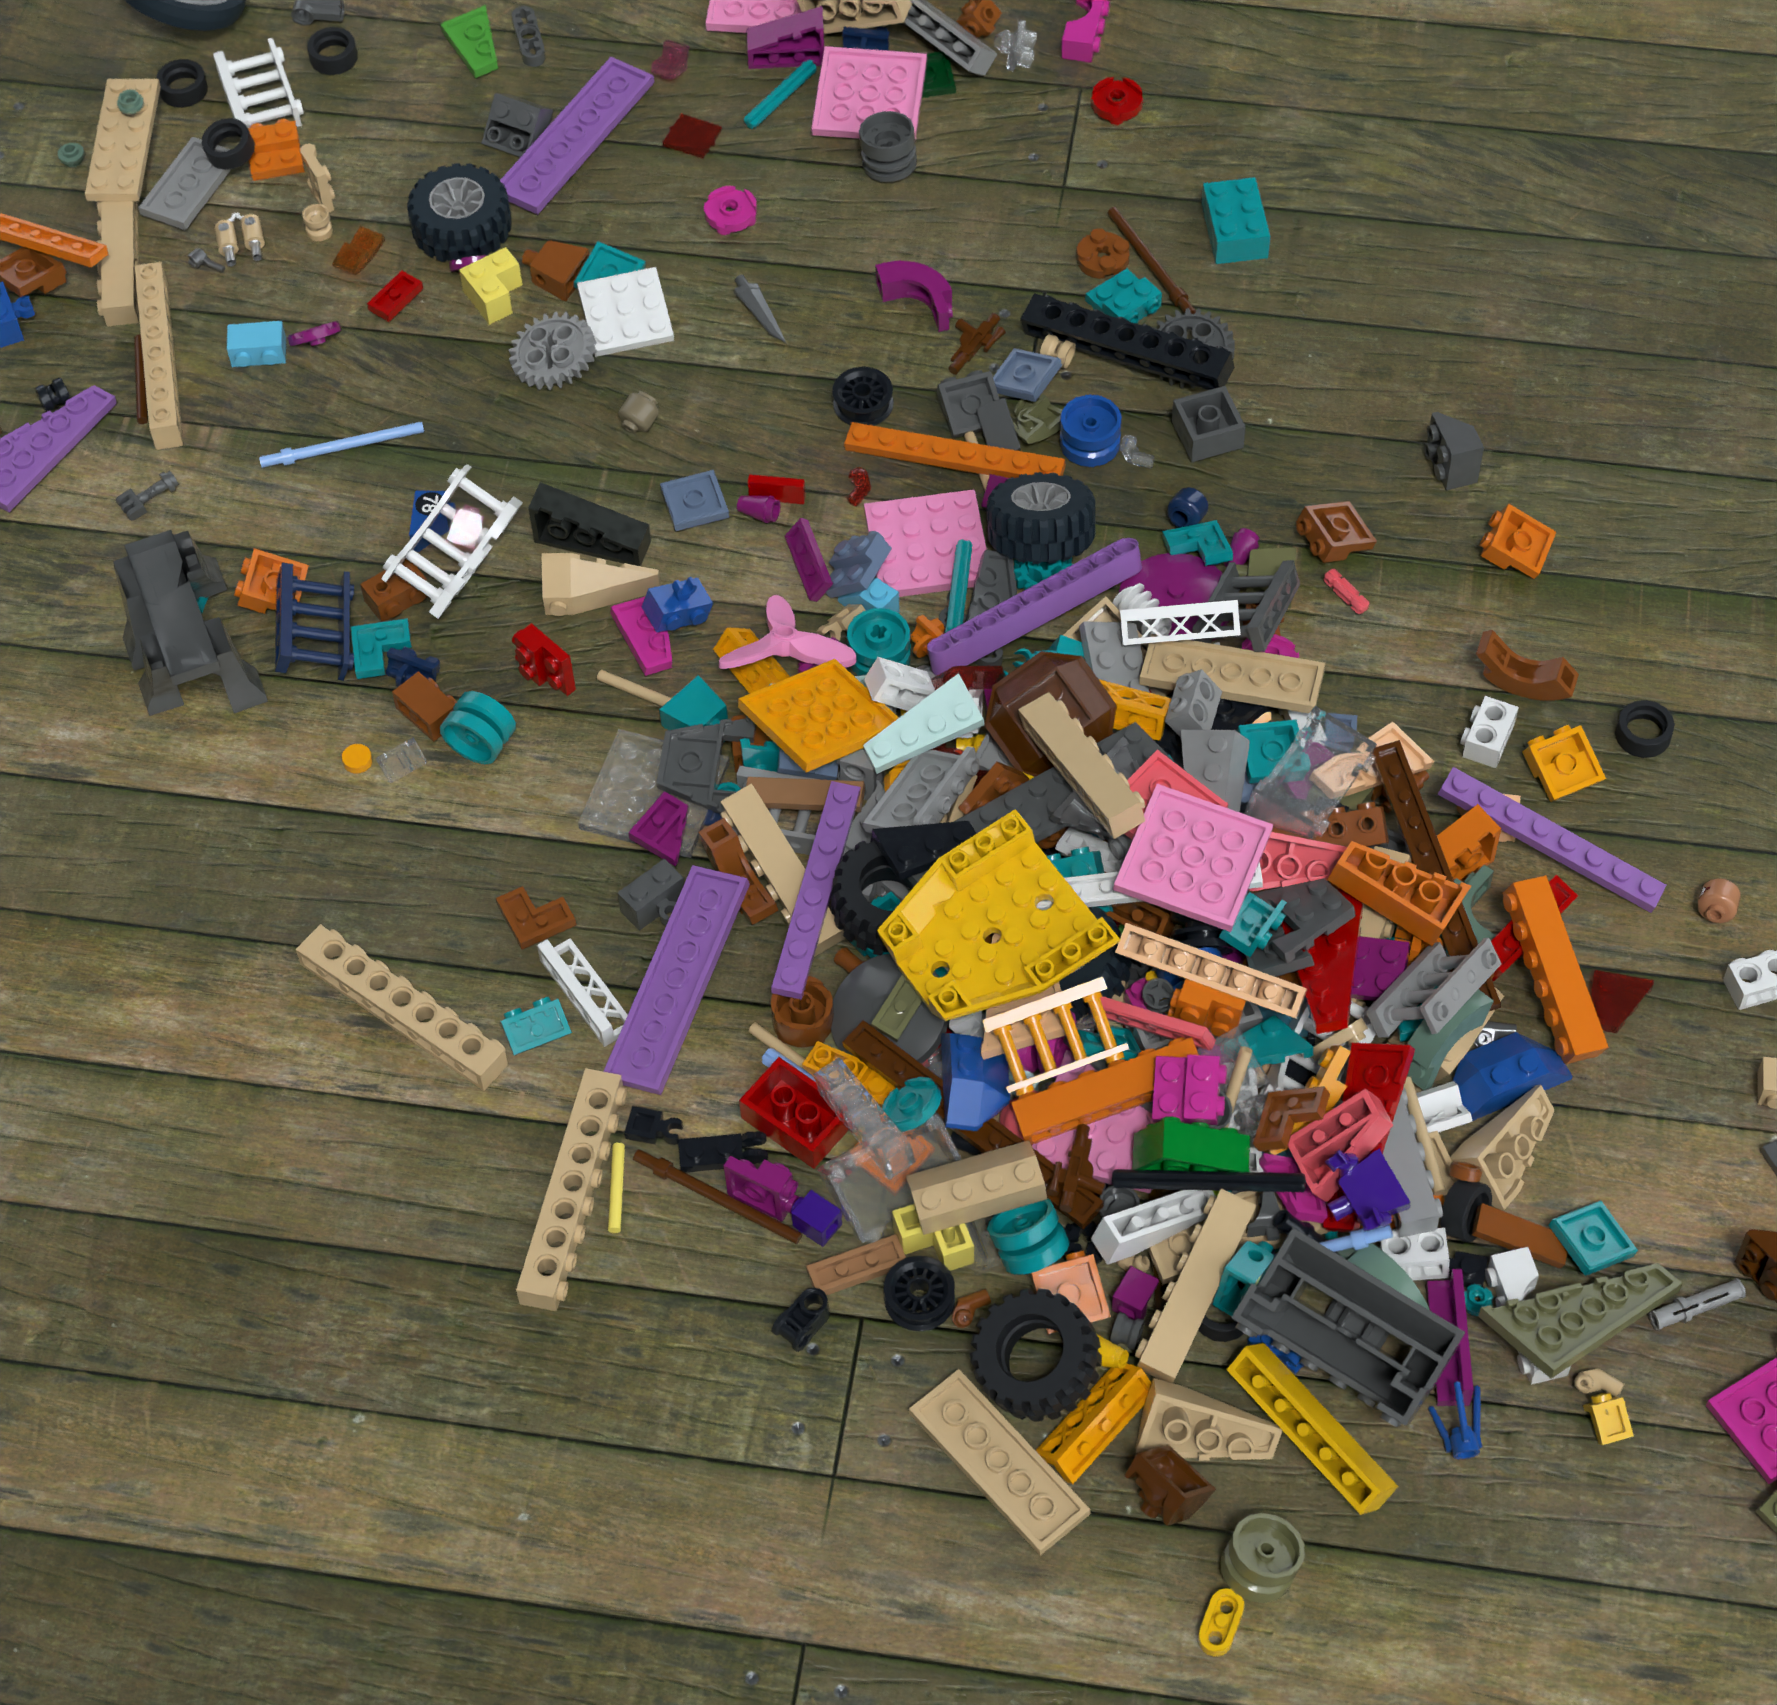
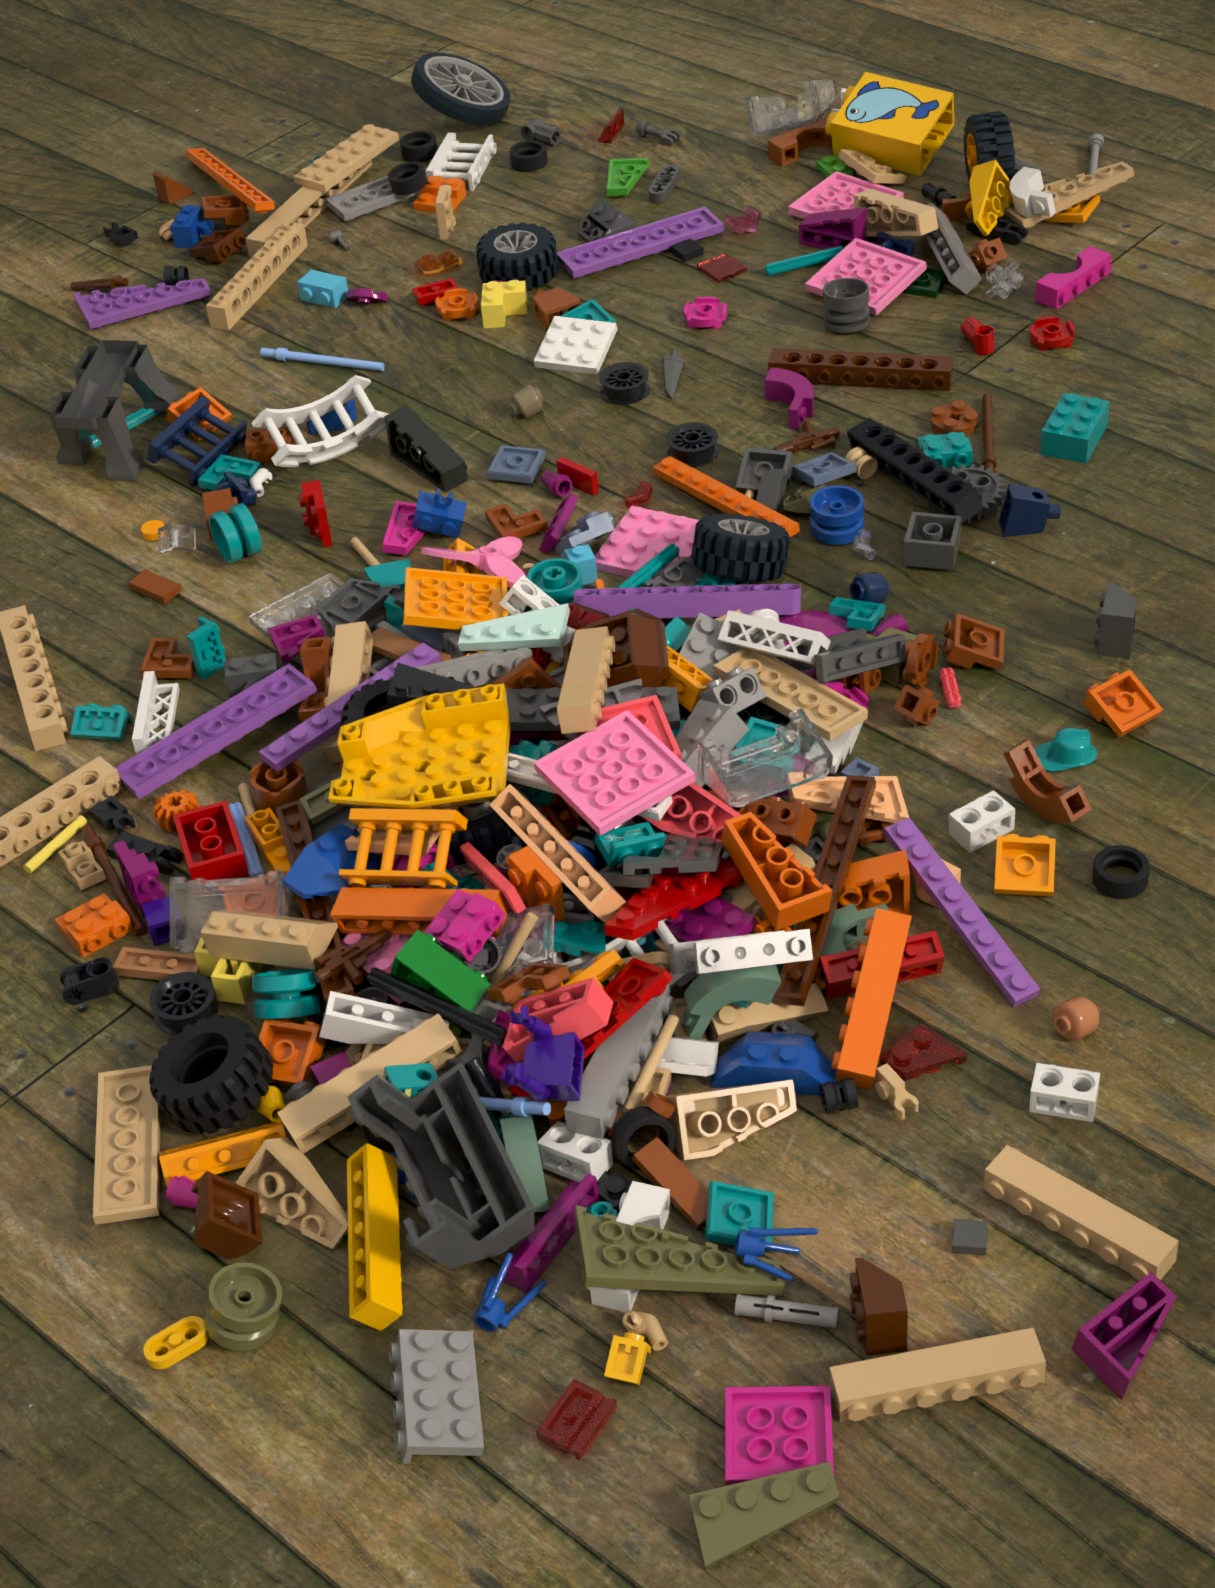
camera: 35 degrees right, 15 degrees down
dark grey hinge [116,471,179,521] -> none
sand green plate [117,89,144,114] -> none
tan piece [214,213,265,266] -> none
tan wheel [303,204,333,242] -> none
bracket [447,504,484,550] -> none
light grey gear [509,312,597,390] -> none
tan wedge [541,553,661,616] -> none
clear brick [813,1057,915,1180] -> none
teal tile [881,1077,942,1132] -> none
none -> orange plate [55,893,133,958]
none -> tan slope [58,841,106,890]
none -> dark orange tile [128,570,182,604]
none -> orange gear [153,789,200,833]
none -> dark pink cone [166,1175,198,1209]
none -> teal bracket [187,616,226,680]
none -> reddish brown plate [188,227,246,264]
none -> white arm [249,468,272,497]
none -> light grey bracket [389,1329,484,1464]
none -> orange plate [435,288,479,321]
none -> dark orange plate [485,504,548,538]
none -> clear red plate [536,1379,617,1461]
none -> black wheel [599,362,650,405]
none -> black piece [670,239,704,262]
none -> blue plant [735,1227,818,1281]
none -> reddish brown brick [768,348,953,391]
none -> black wheel [819,1077,859,1115]
none -> tan plate [875,1063,919,1120]
none -> dark orange brick [893,684,941,726]
none -> dark orange plate [902,633,938,686]
none -> red piece [960,316,995,355]
none -> dark blue torso [999,484,1061,537]
none -> teal piece [1035,727,1098,772]

